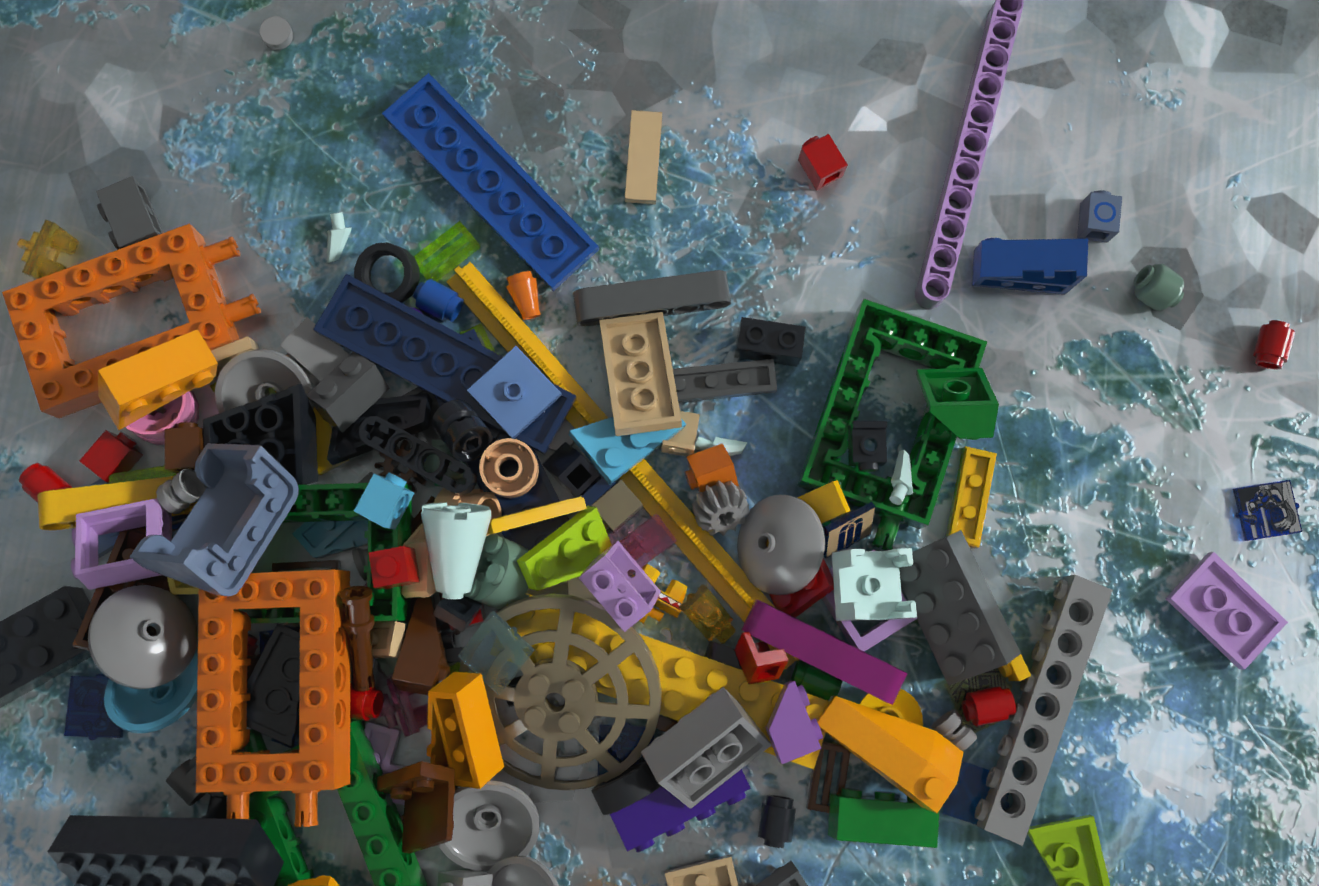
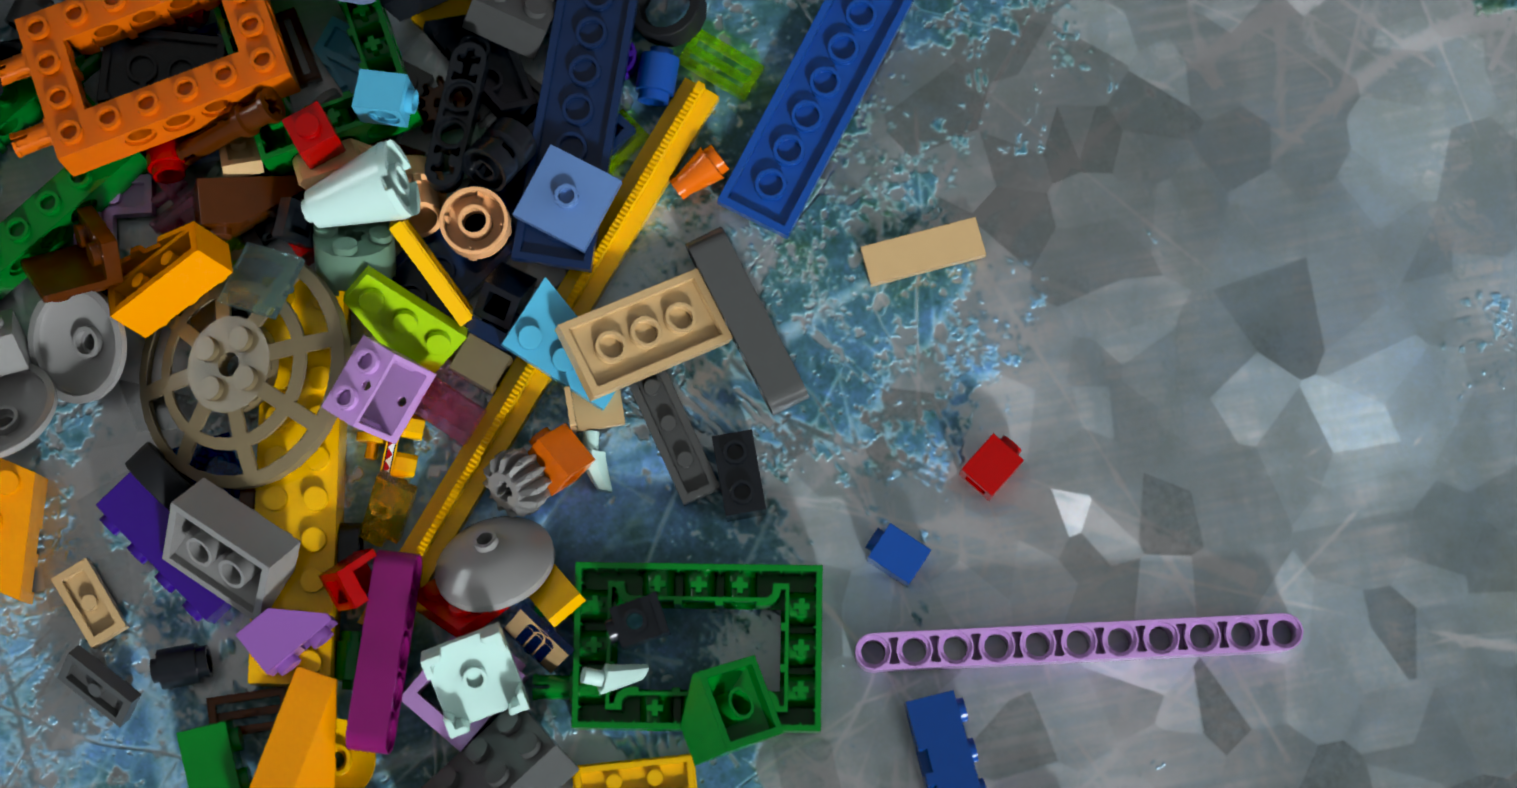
camera: 80 degrees right, 0 degrees up
none -> blue brick [865,523,931,587]

